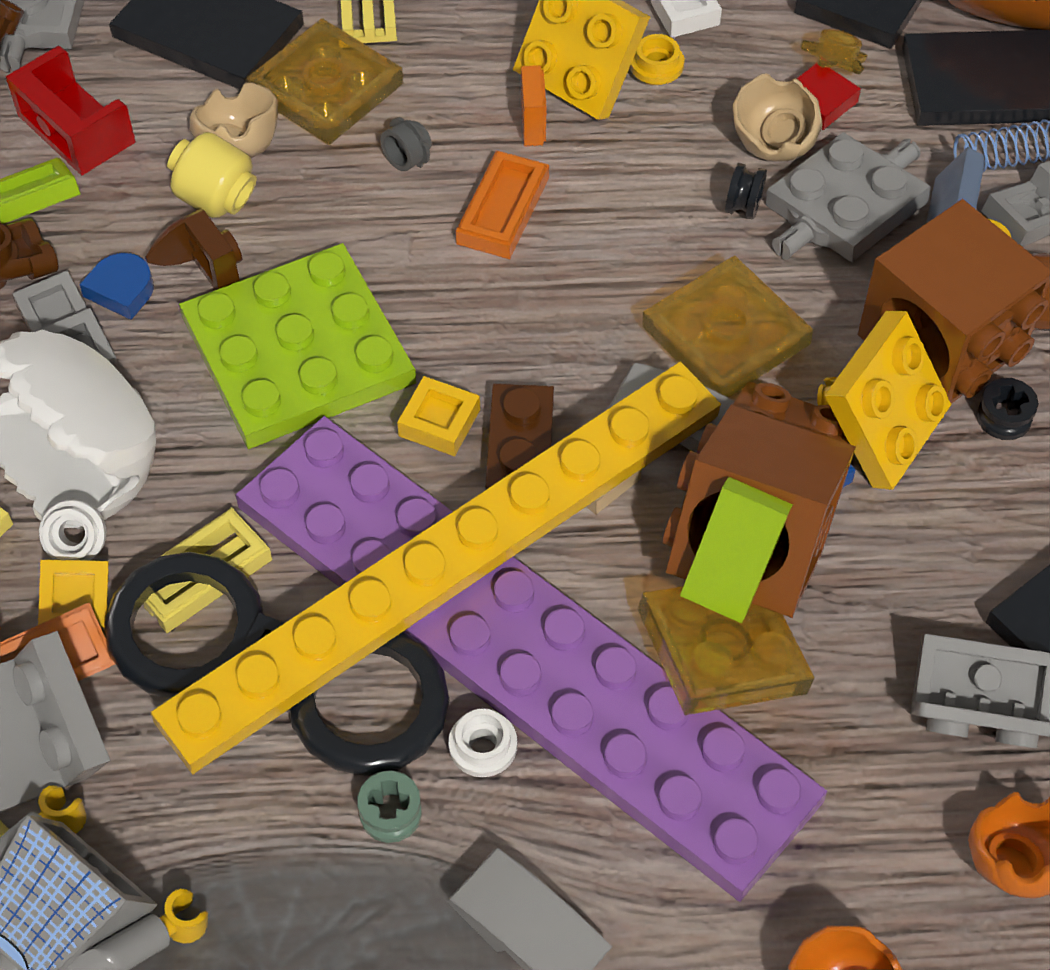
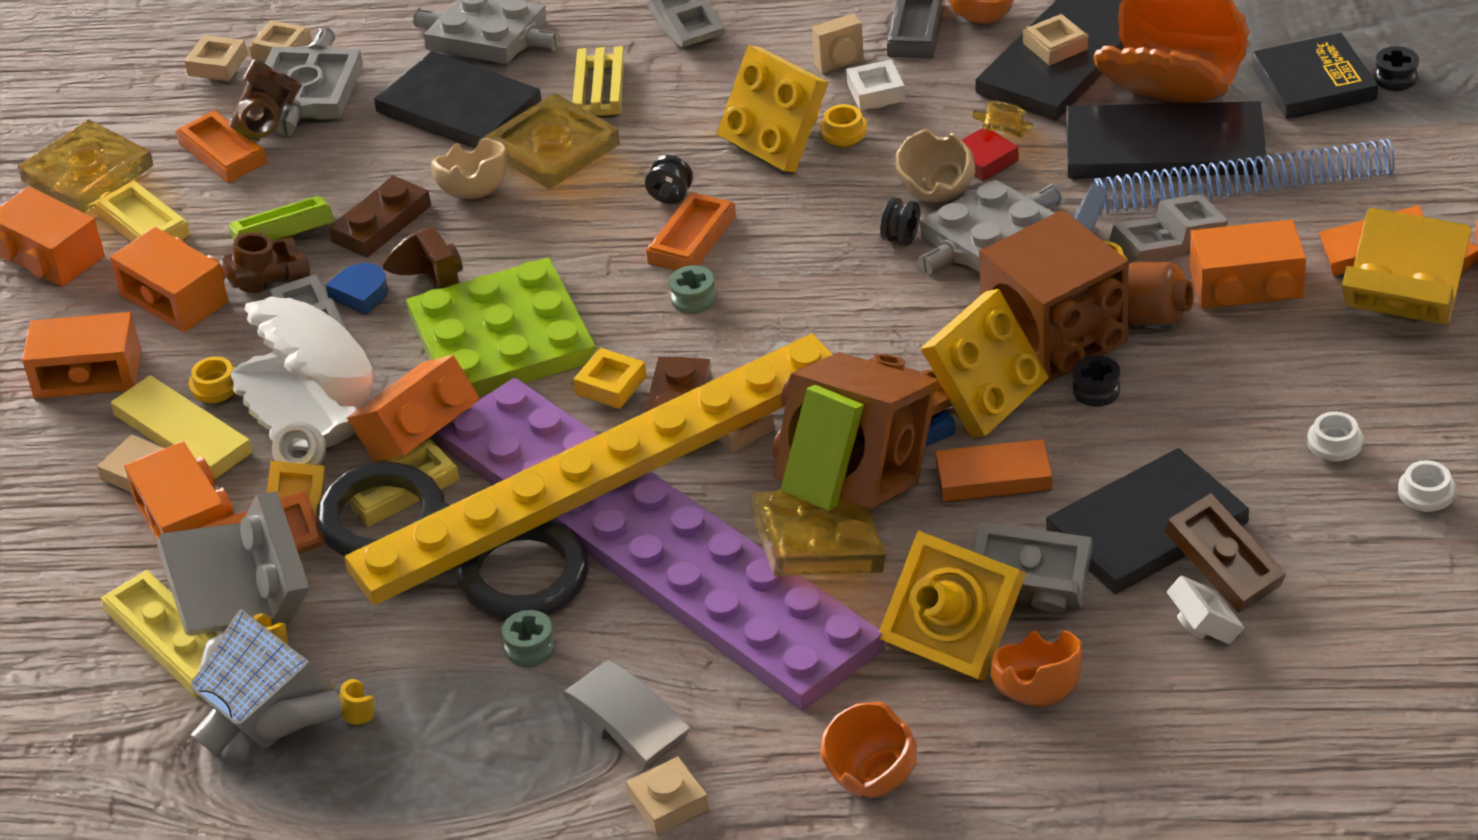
camera: 10 degrees right, 15 degrees down
red panel [5,46,136,176] -> none
light yellow head [167,132,257,218] -> none
dark grey plate [380,117,432,172] -> none
white plate [449,709,517,777] -> none
orange tile [521,66,546,146] -> none
clear yellow plate [642,255,814,398] -> none
none -> reddish brown plate [328,175,431,258]
none -> orange brick [346,355,480,462]
none -> black bush [645,155,694,204]
none -> sand green bush [669,265,716,314]
none -> yellow plate [879,530,1027,681]
none -> orange tile [936,439,1052,502]

